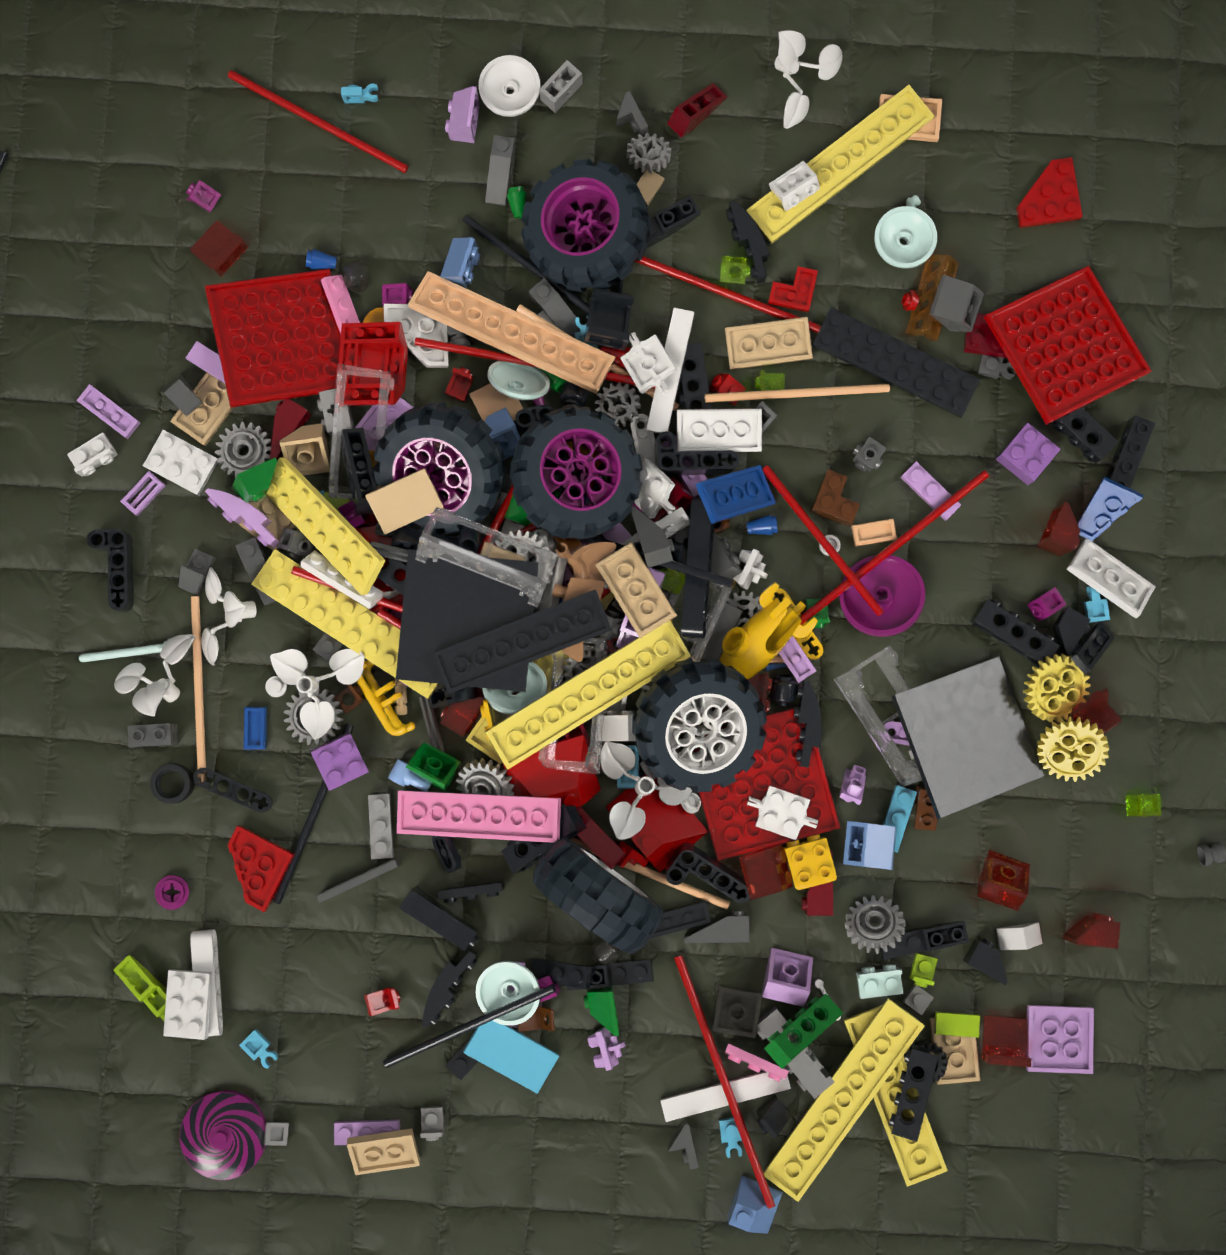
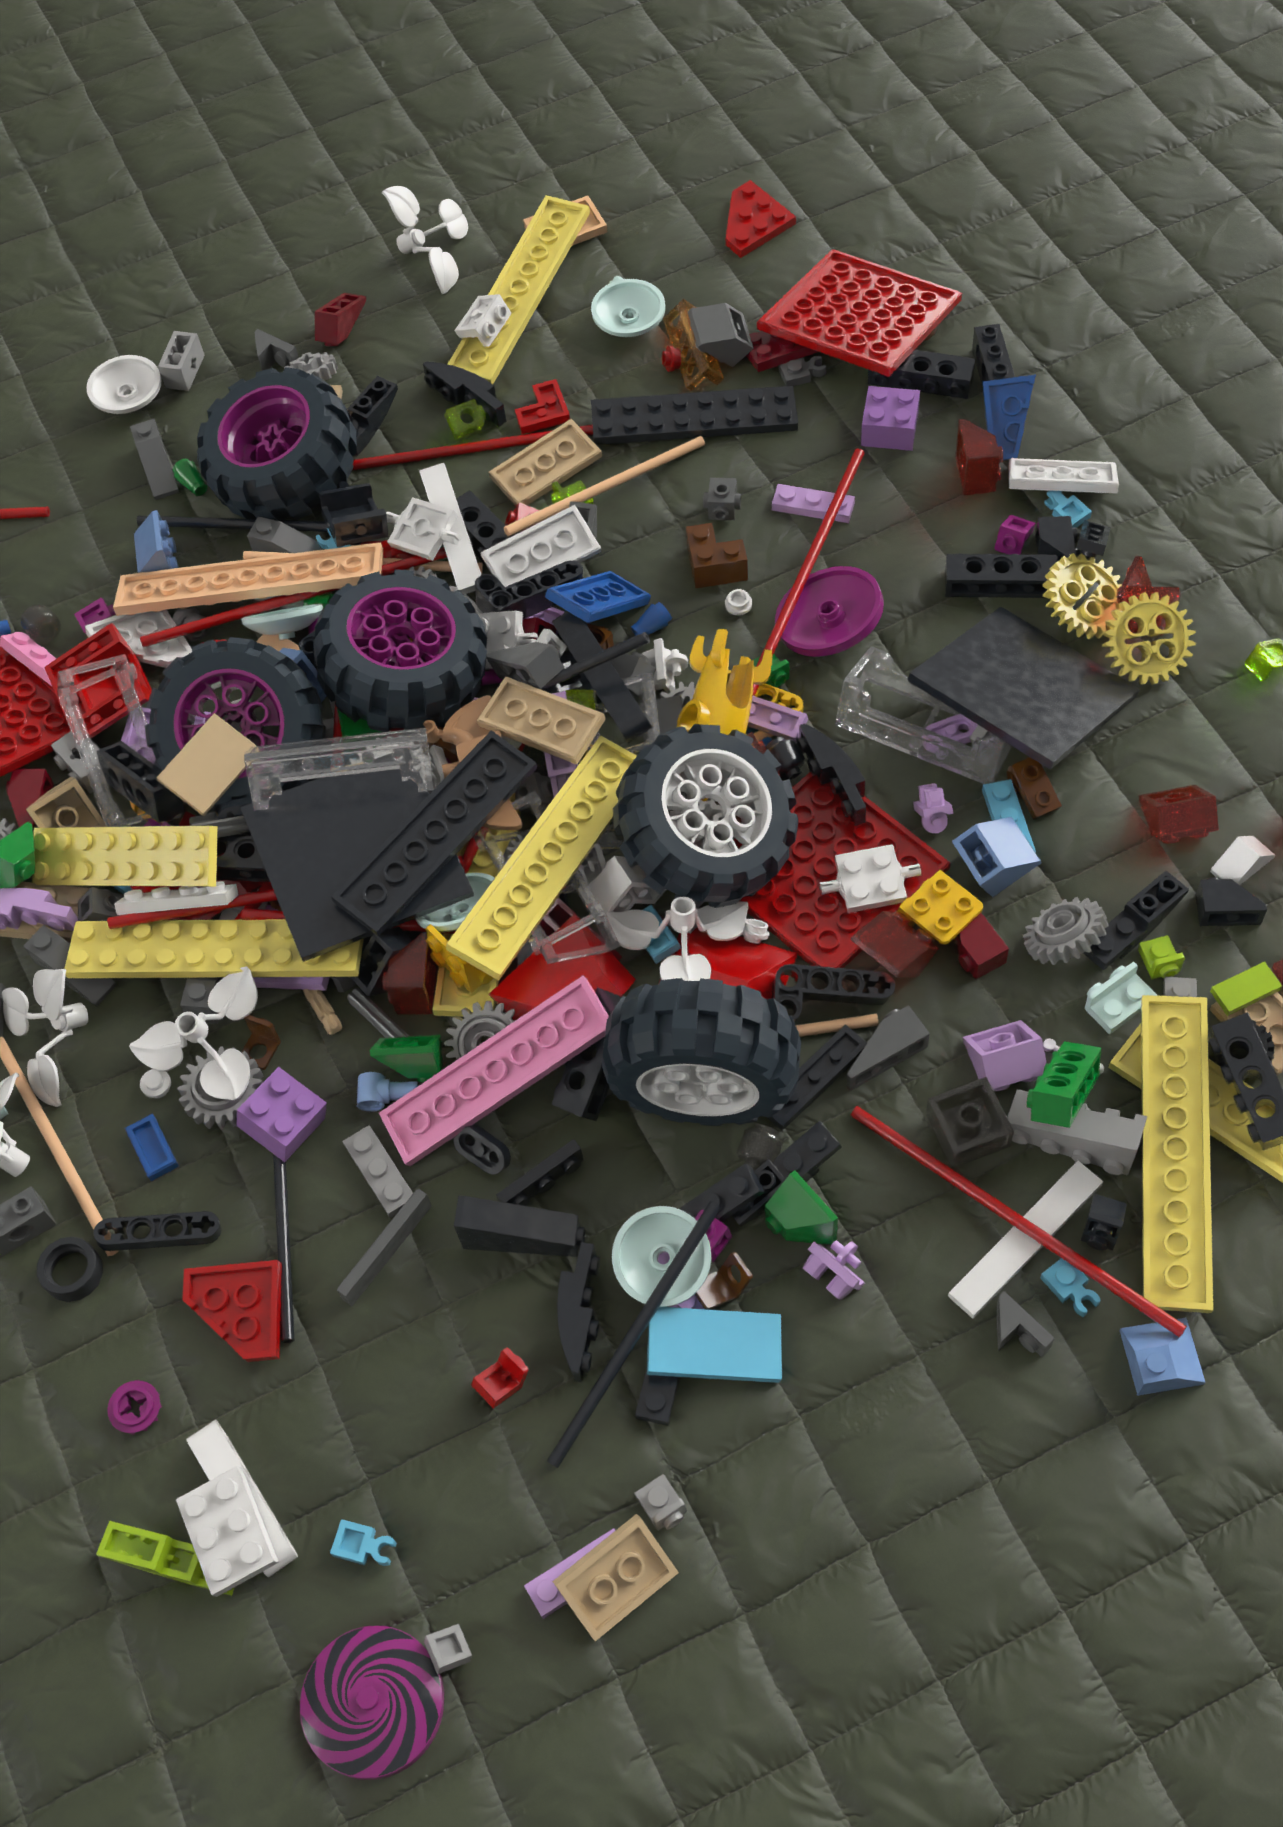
camera: 25 degrees left, 25 degrees down
yellow piece [356,660,416,736] -> none
lavender slope [445,86,480,143] -> none
bright pink plate [725,1044,789,1082] -> none
red piece [762,465,885,617] -> none
light nougat tile [851,519,897,547] -> none

